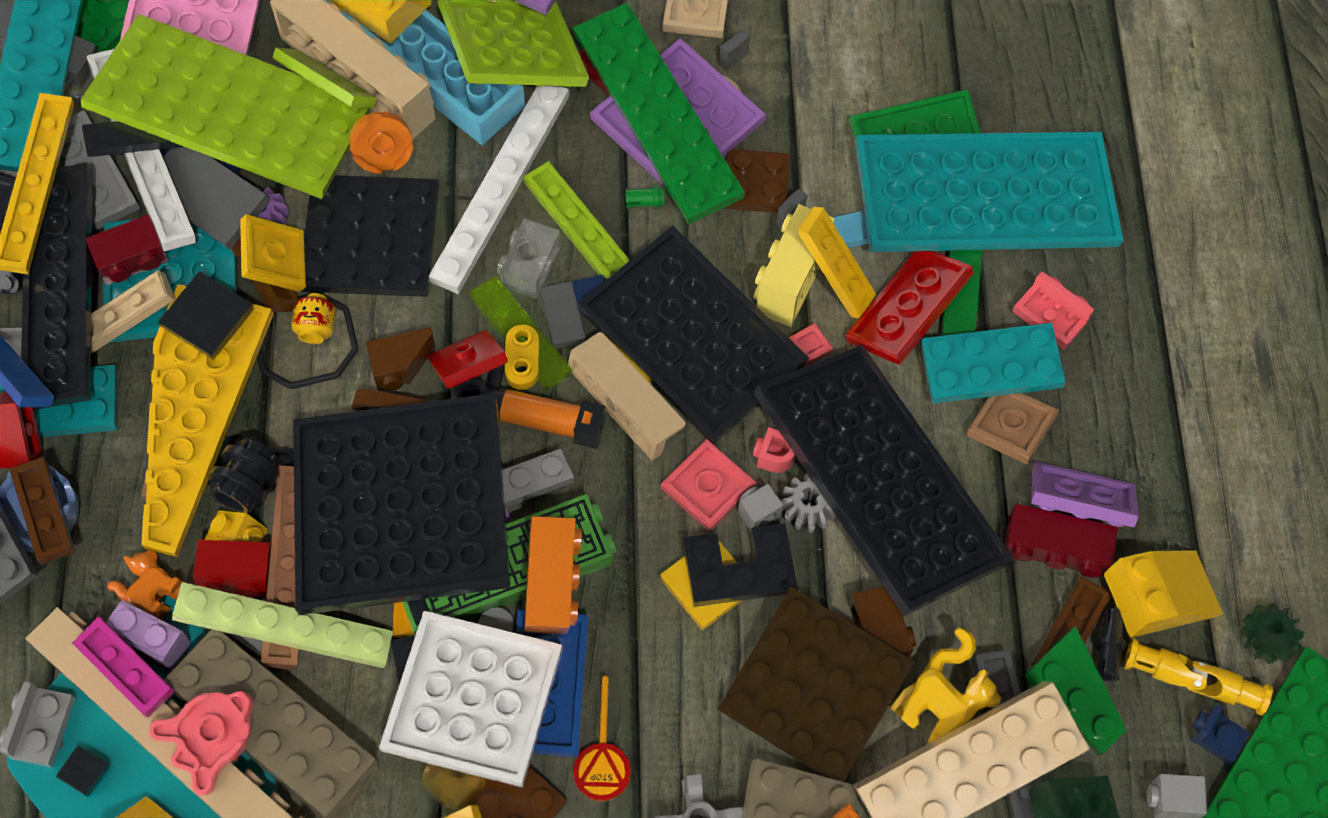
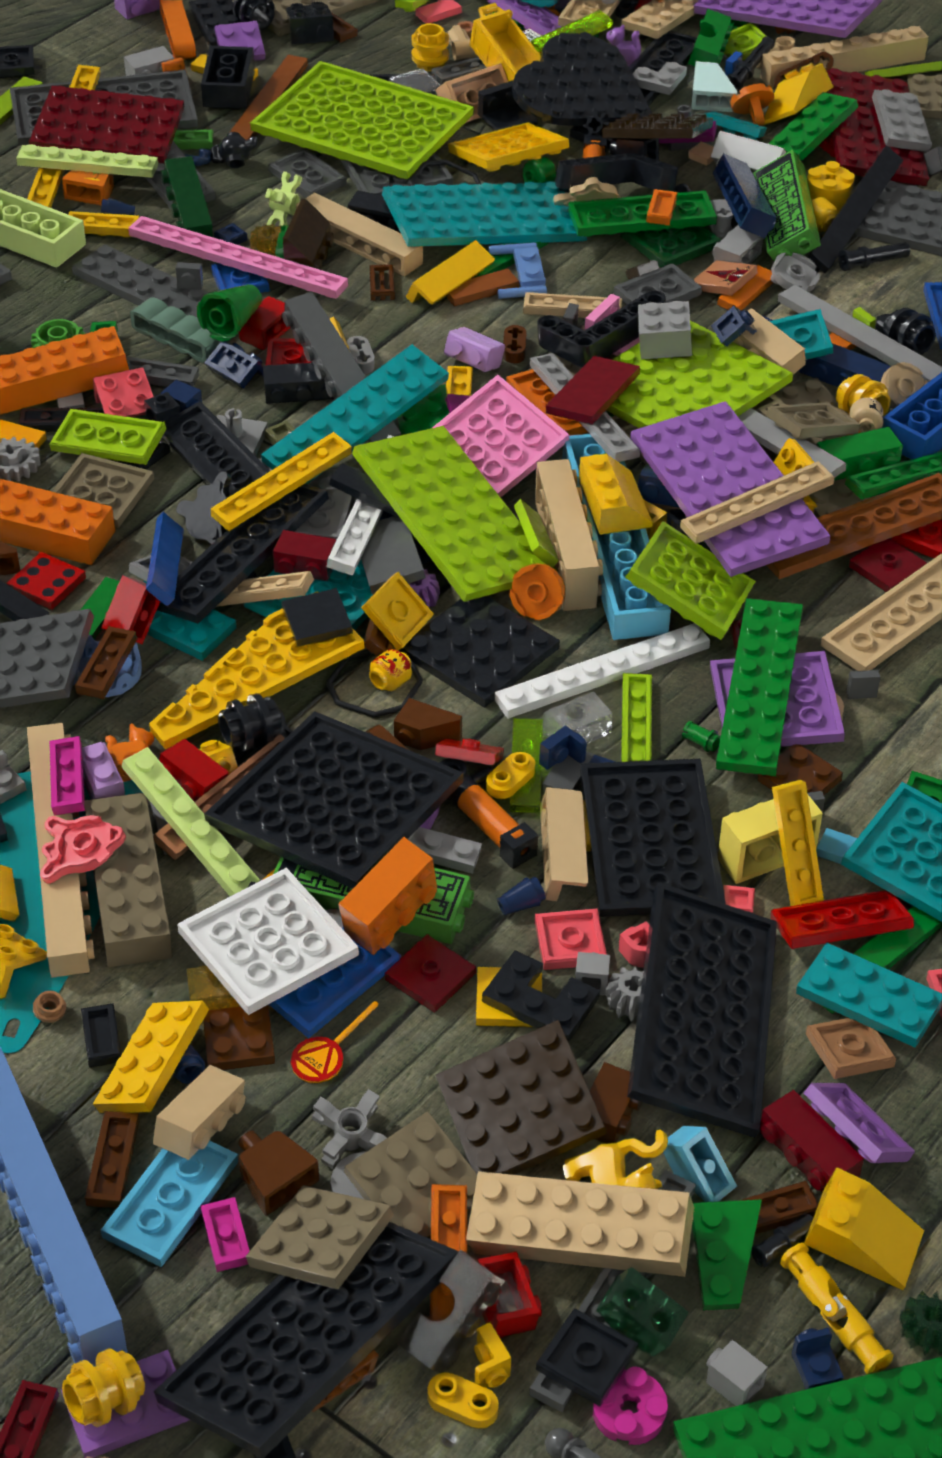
camera: 40 degrees right, 20 degrees down
none -> dark red plate [385,934,476,1013]
none -> dark blue cone [497,877,546,915]
none -> dark blue bracket [539,725,587,770]
none -> medium azure slope [663,1126,737,1202]

